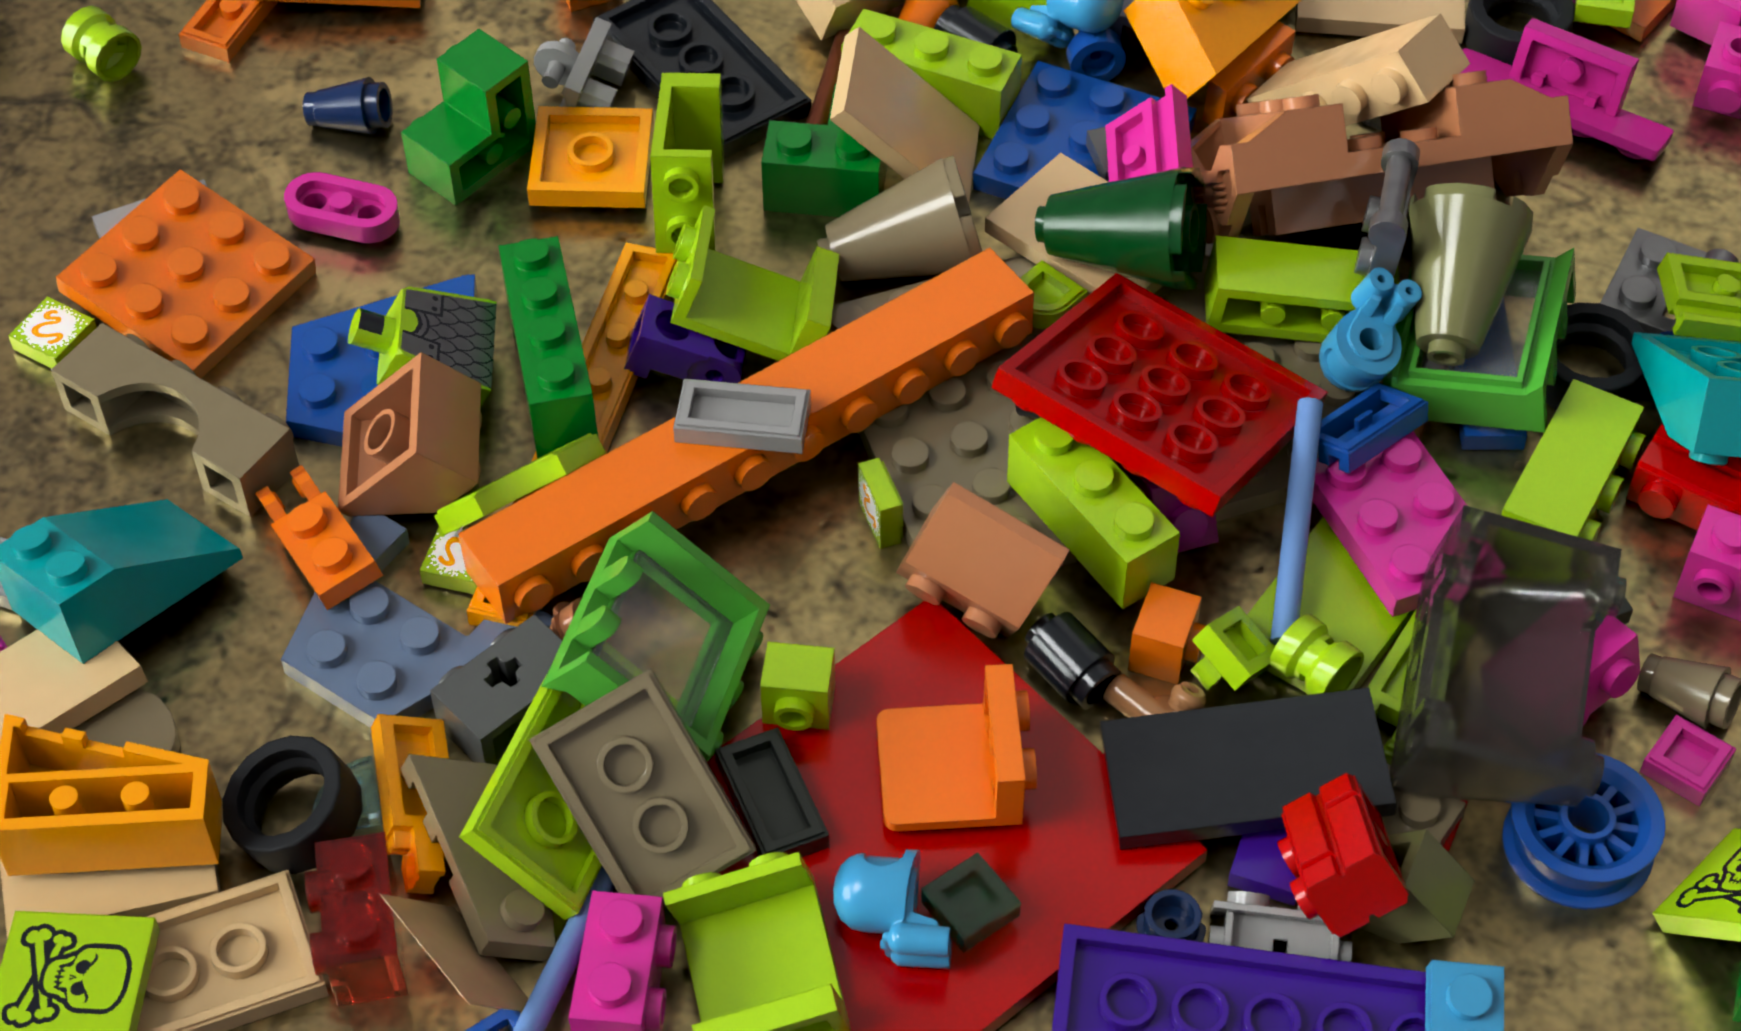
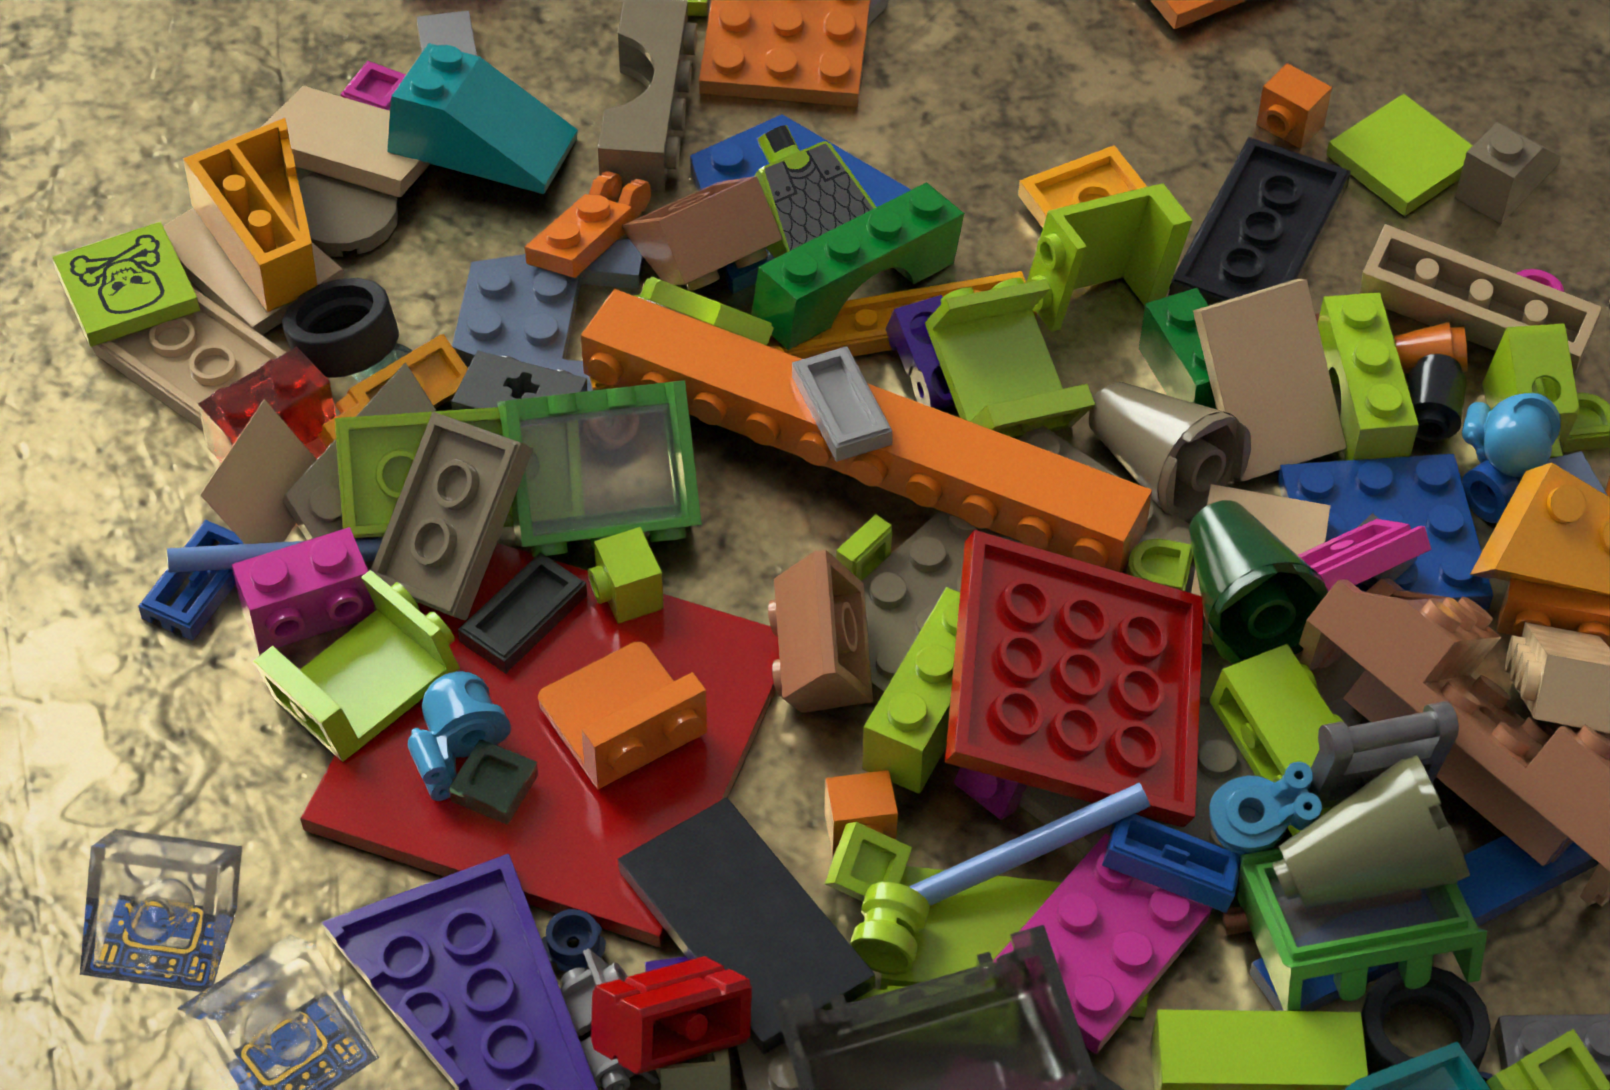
camera: 60 degrees right, 0 degrees up
dark pink plate [284,172,400,243] -> none
dark blue cone [303,77,393,134] -> none
green brick [401,29,536,206] -> none
light grey hips [534,17,635,108] -> none
black brick [1024,612,1121,709] -> none
medium nougat arm [1103,674,1206,718] -> none

